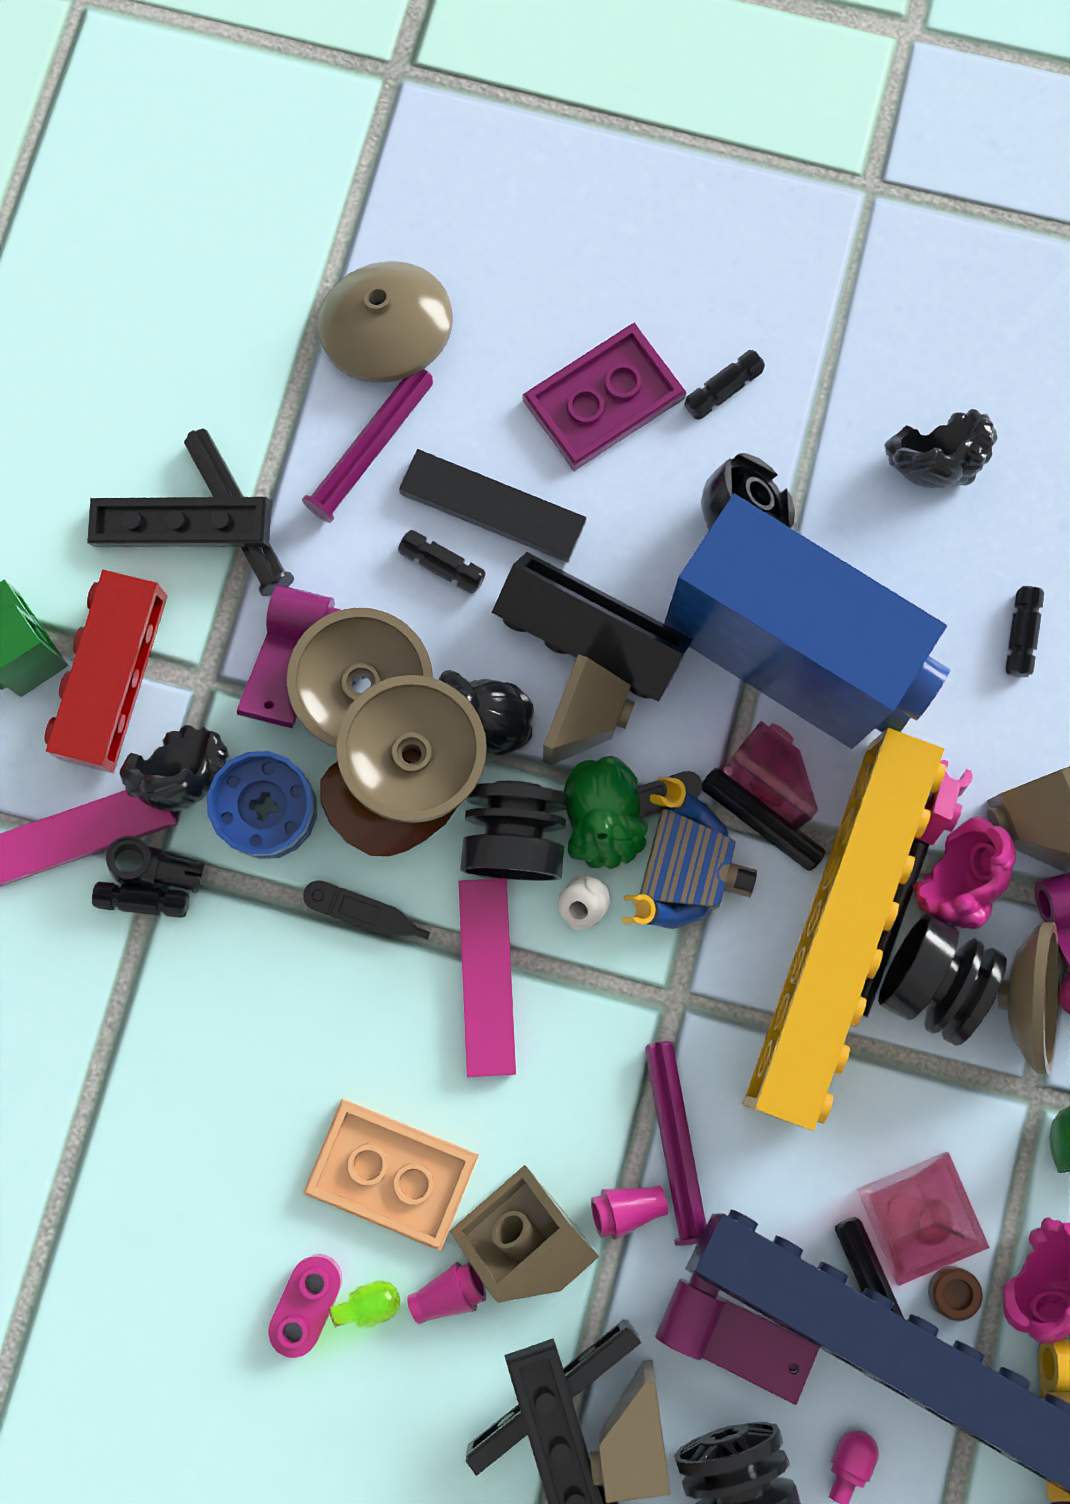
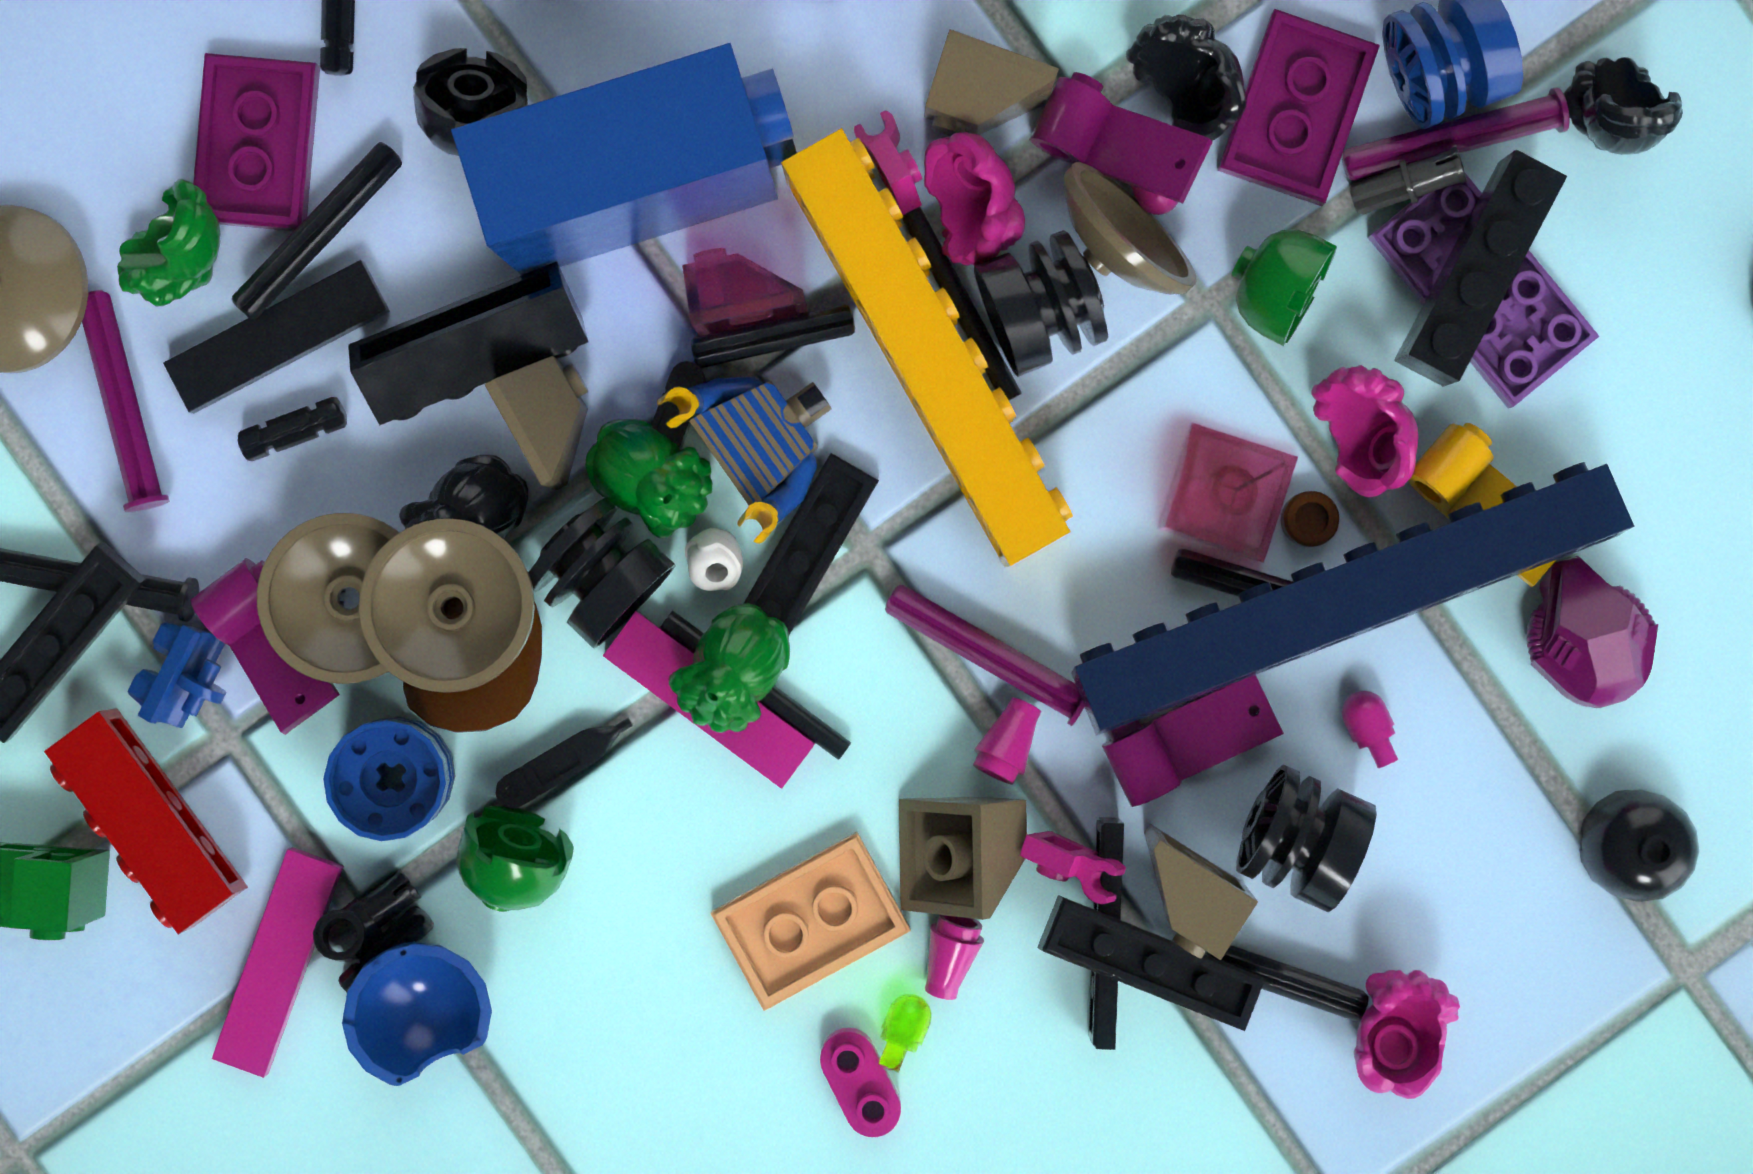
camera: 45 degrees left, 10 degrees up
black hair [119,725,229,812] -> none
none -> green hair [117,179,221,307]
none -> blue hips [127,622,227,728]
none -> black axle [231,142,402,319]
none -> blue cylinder [341,942,492,1086]
none -> green cylinder [456,806,574,912]
none -> black bar [660,610,852,760]
none -> green hair [668,603,790,733]
none -> black tile [743,453,879,636]
none -> dark pink plate [1019,831,1126,904]

